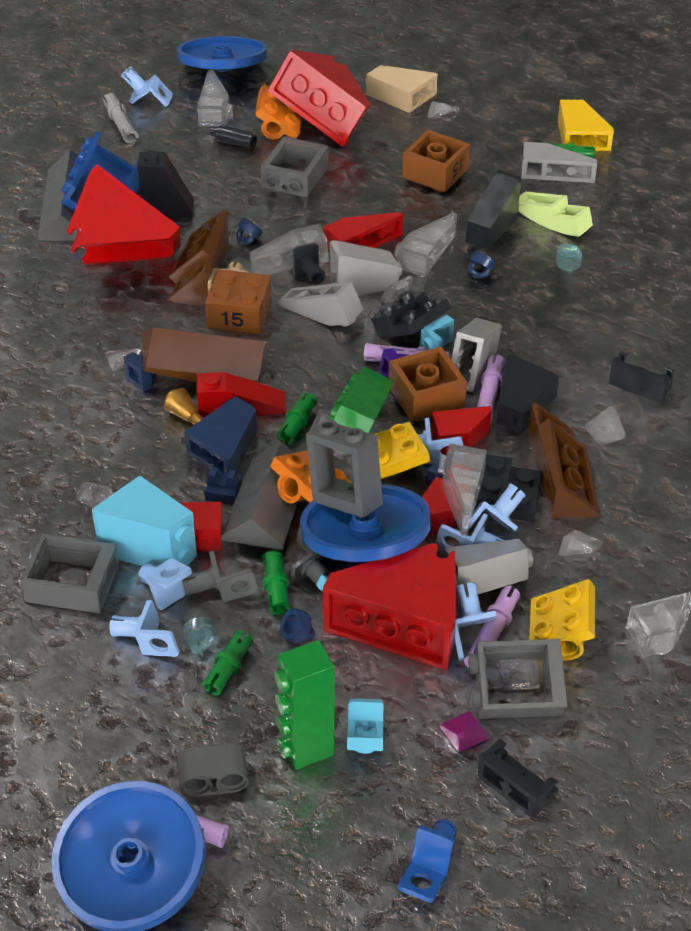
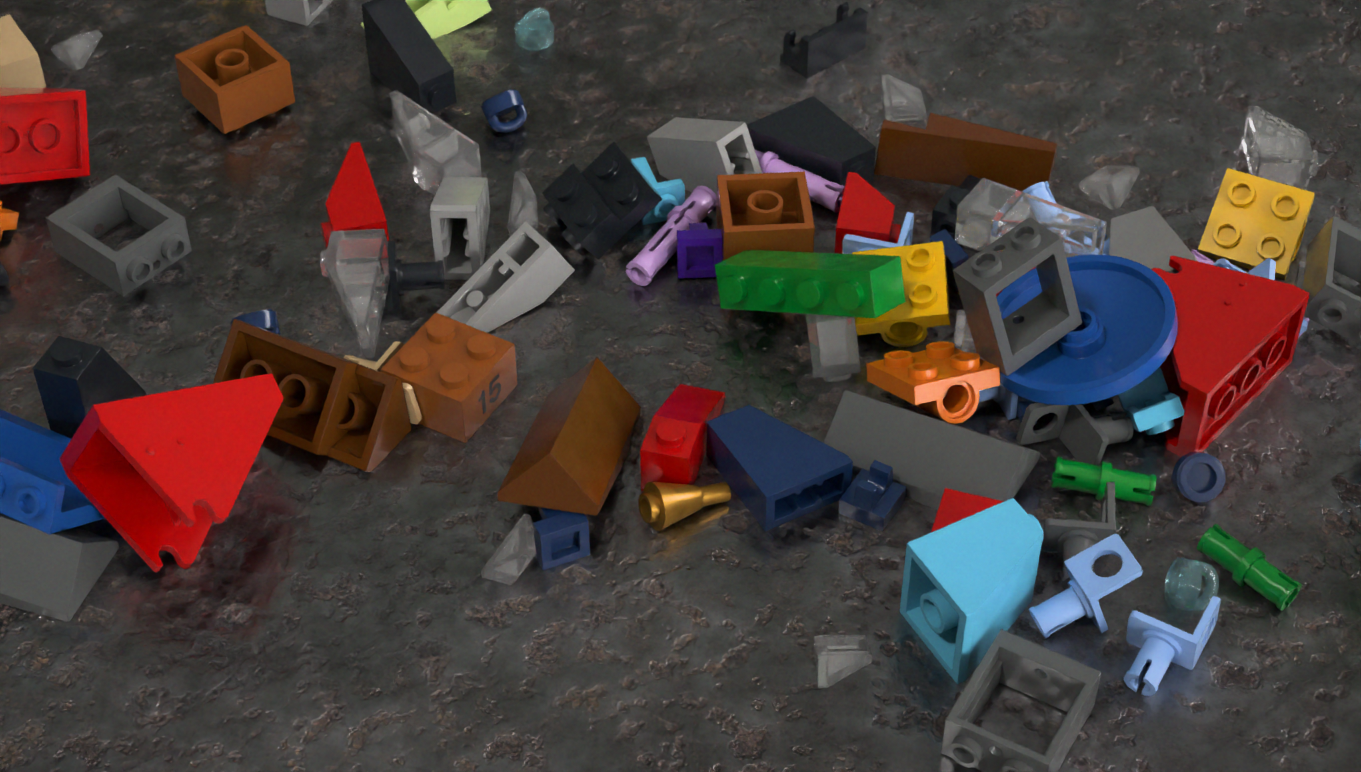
camera: 70 degrees left, 0 degrees up
green pin [276,392,318,445] -> none

